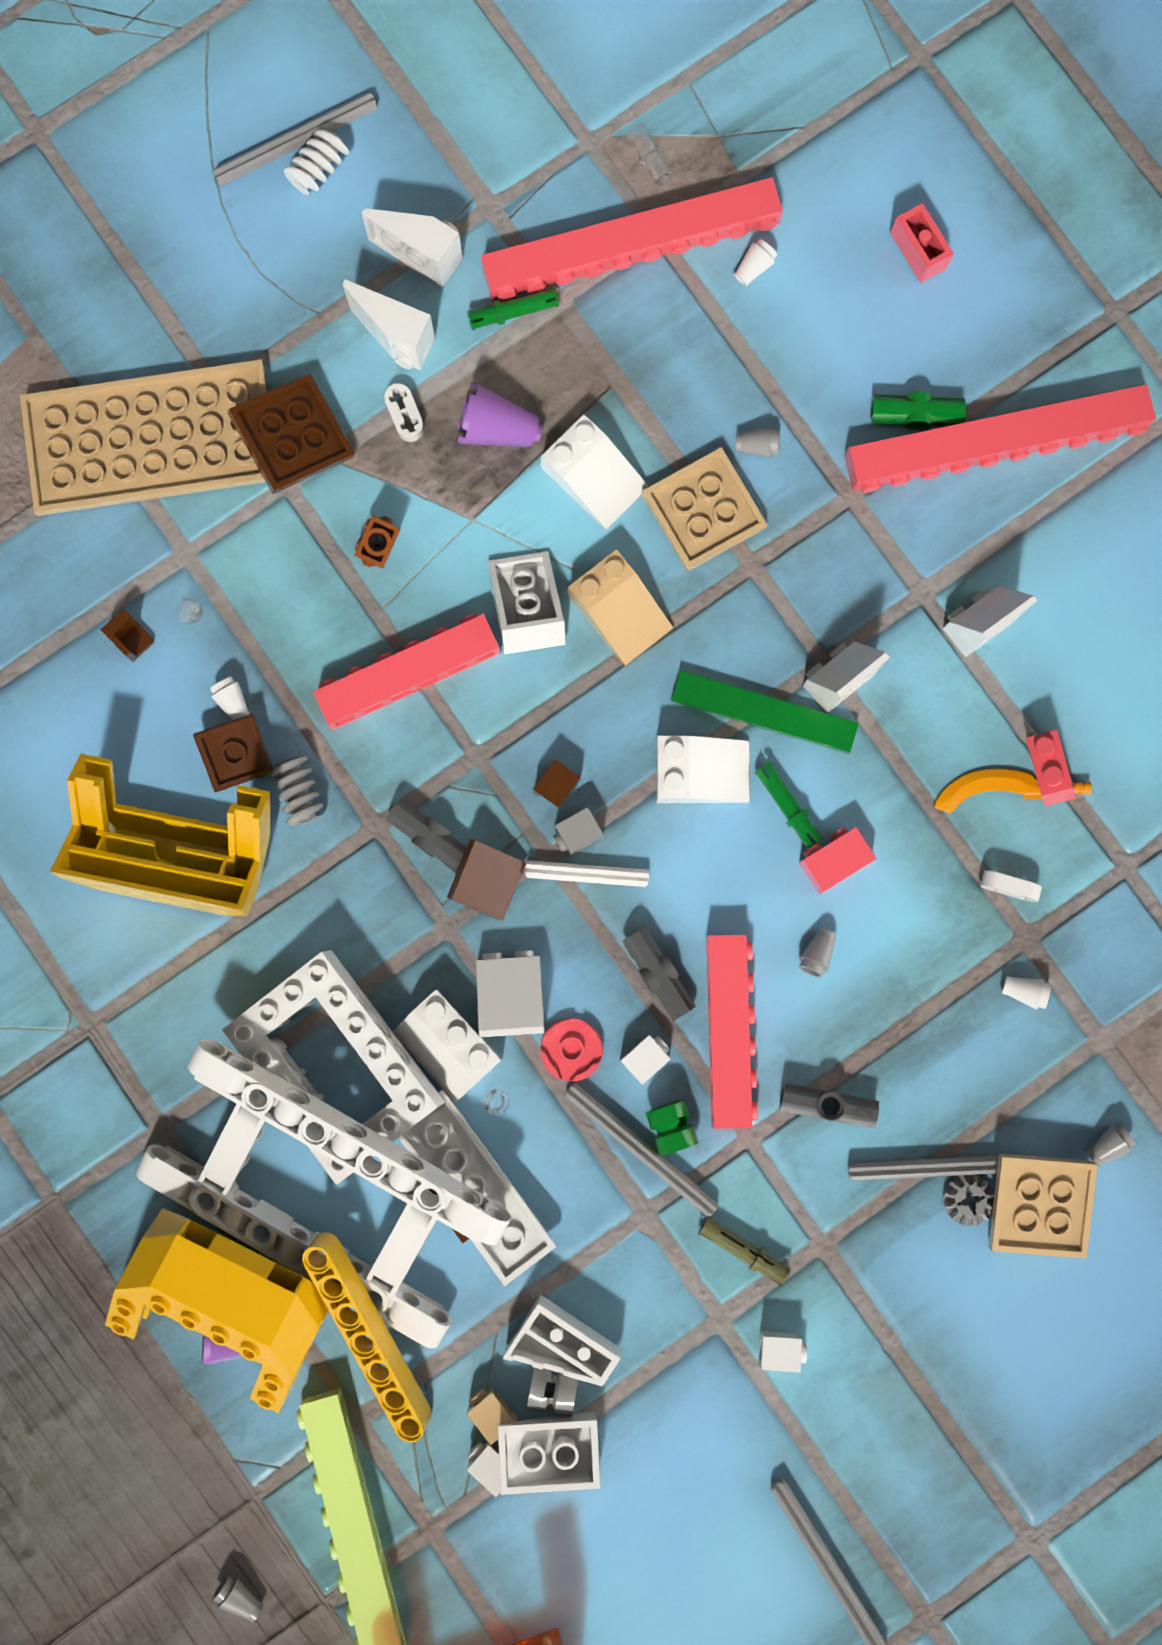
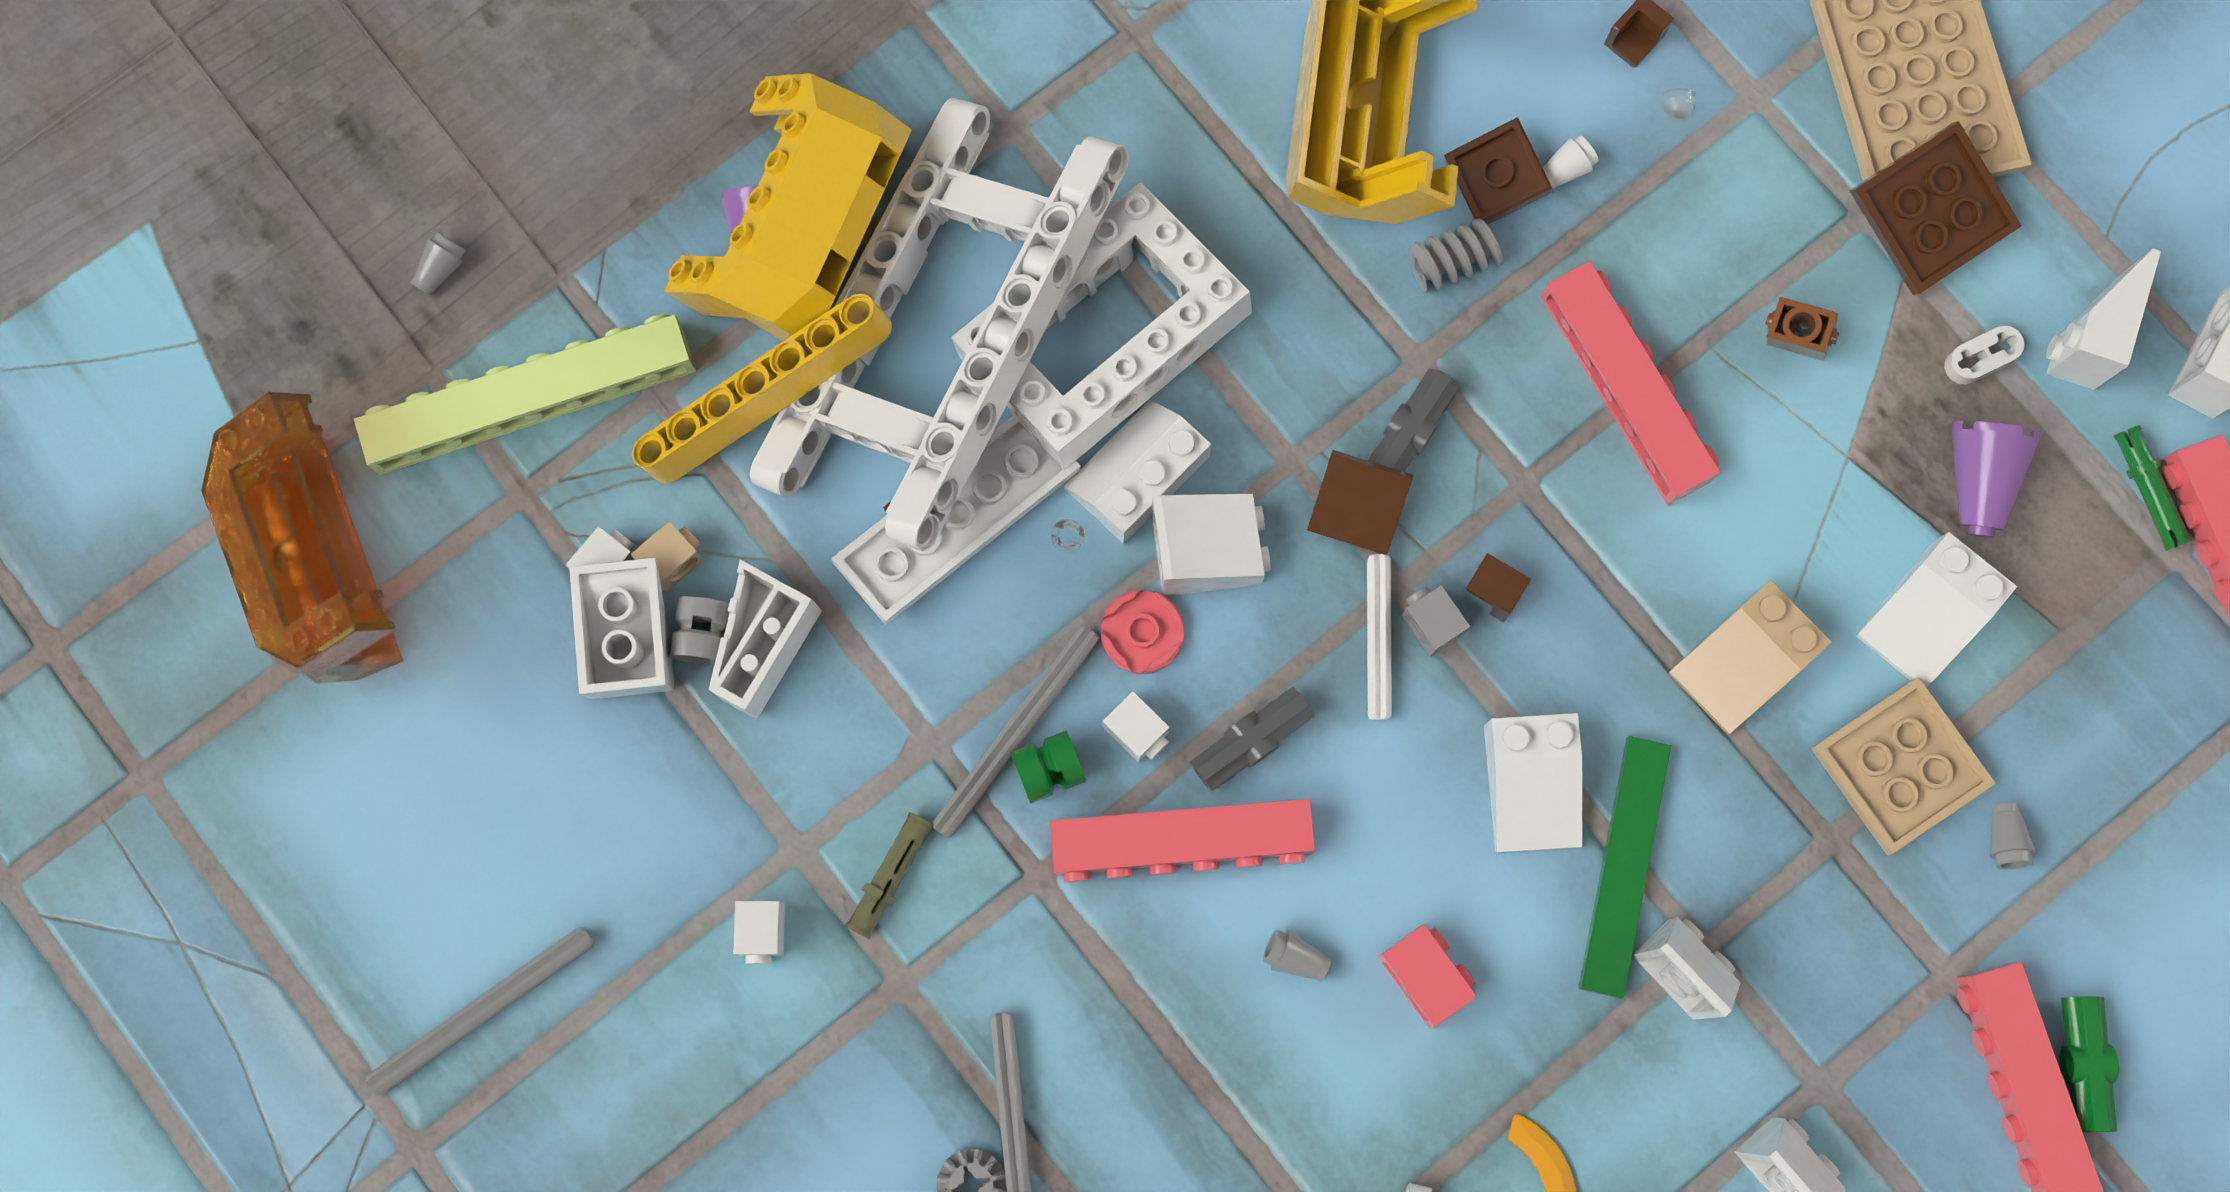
camera: 90 degrees right, 5 degrees down
white slope [488,551,565,654] -> none
green pin [754,761,824,850] -> none
dark grey piece [779,1083,879,1129] -> none

